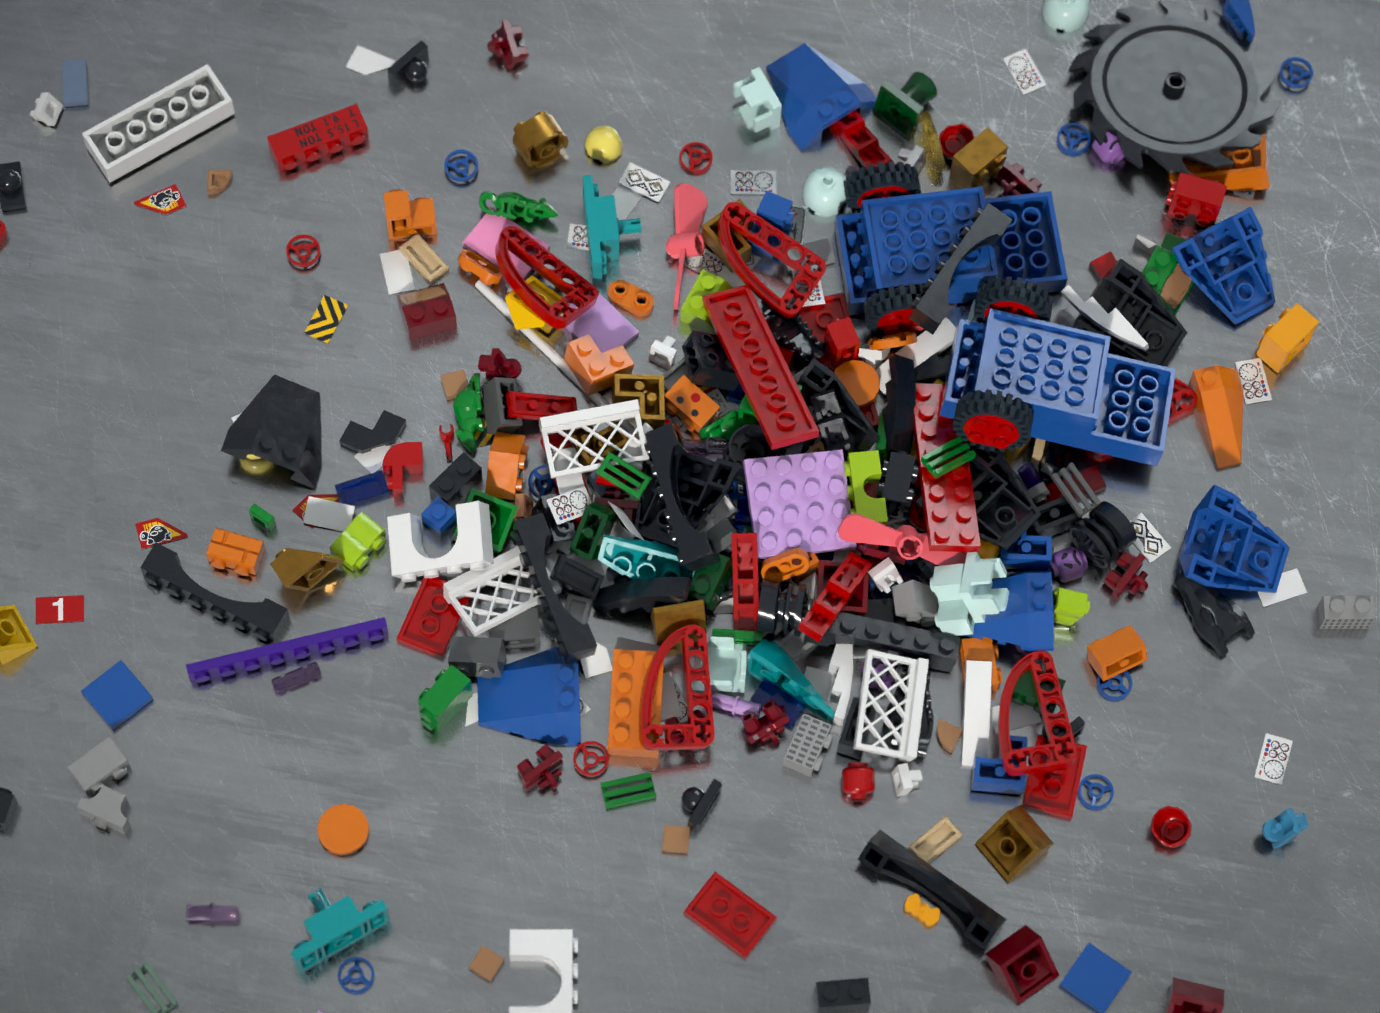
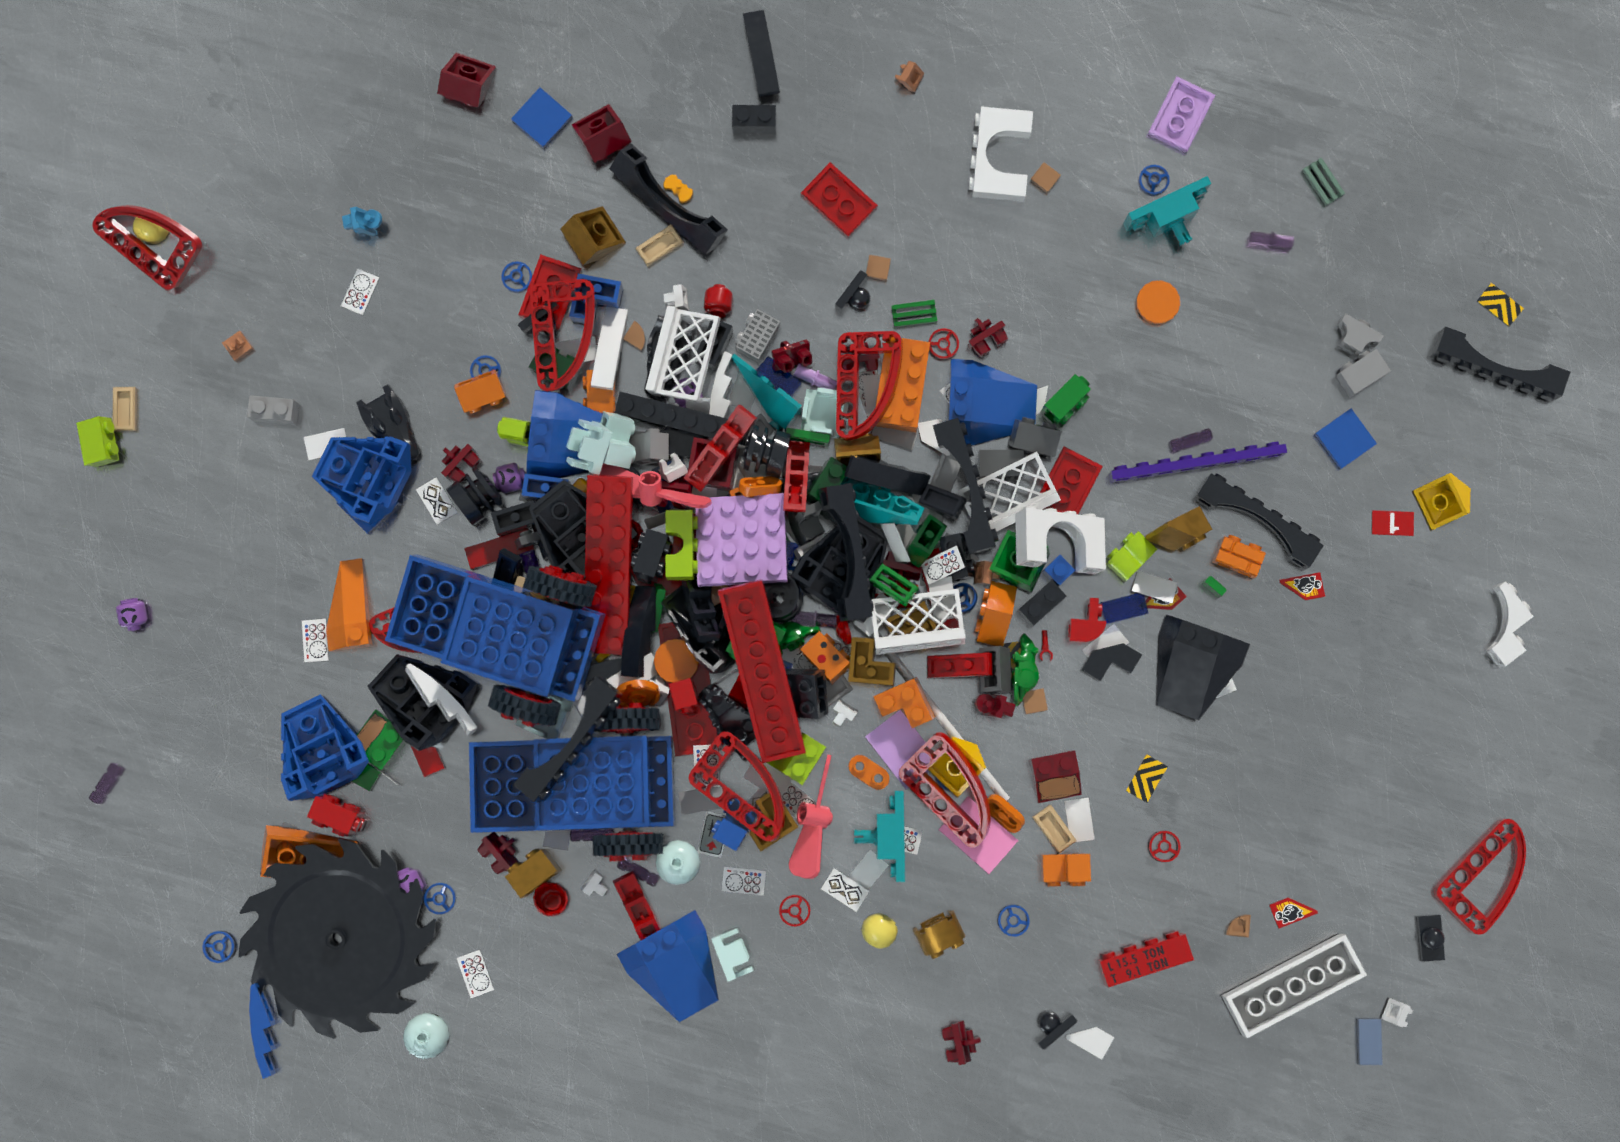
camera: 170 degrees left, 15 degrees up
green animal [479,191,558,223] -> none
dark green plant [872,72,937,141] -> none
clear yellow tile [920,111,946,172] -> none
green tile [921,436,976,478] -> none
dark grey tile [1051,462,1101,518] -> none
red hair [1151,806,1192,848] -> none
light orange brick [1256,303,1319,373] -> none

